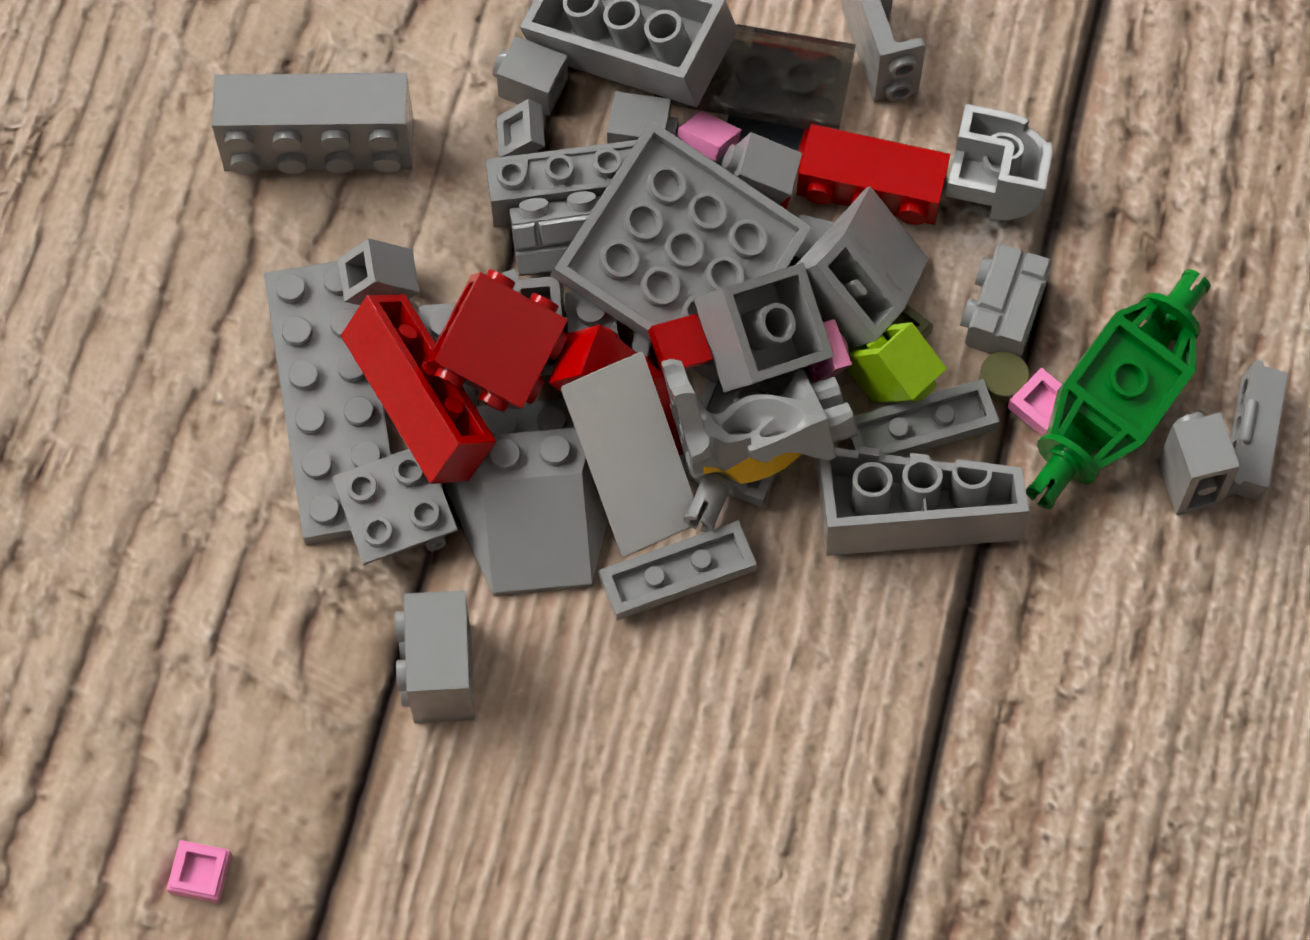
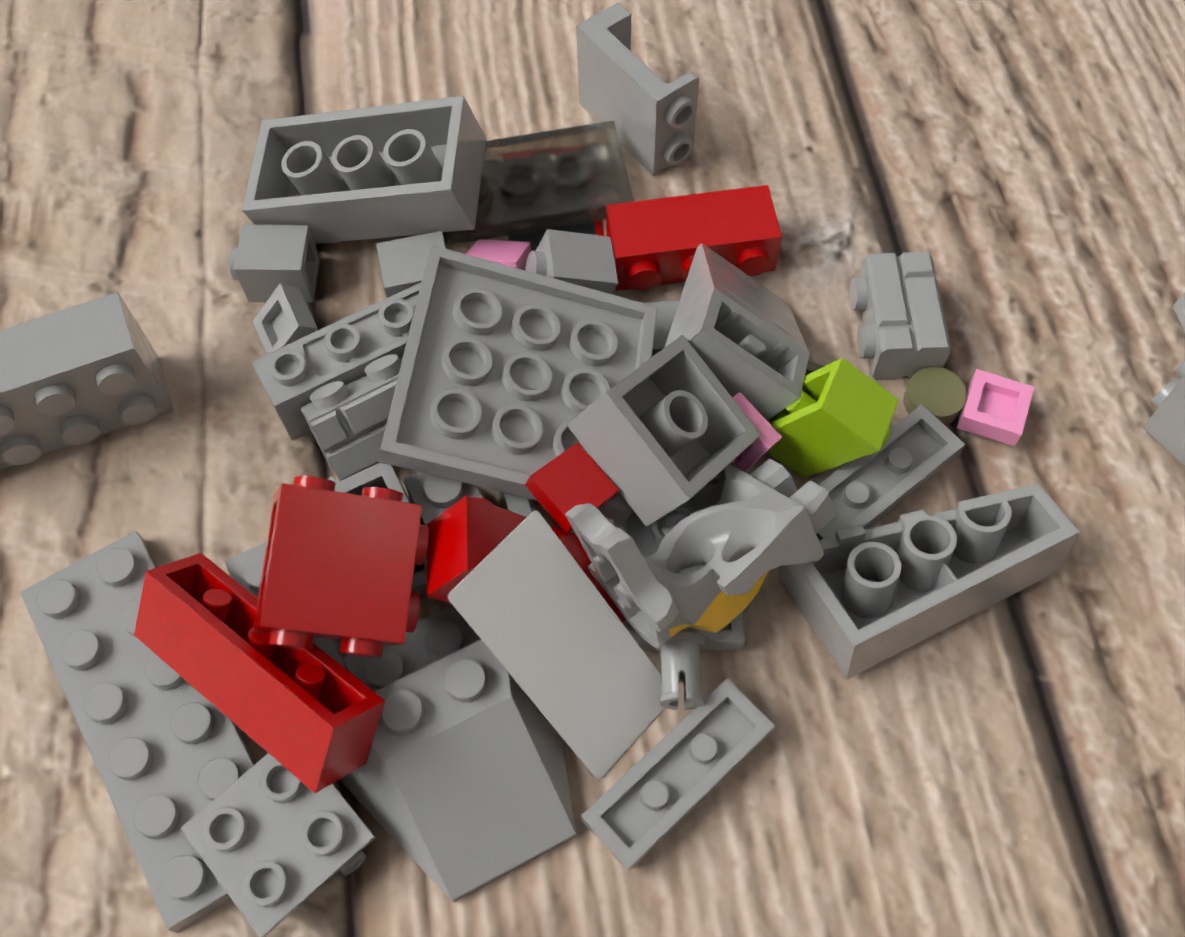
camera: 20 degrees left, 5 degrees down
light grey brick [338,238,420,305] -> none
light grey brick [945,104,1052,220] -> none
green plate [1026,269,1211,509] -> none

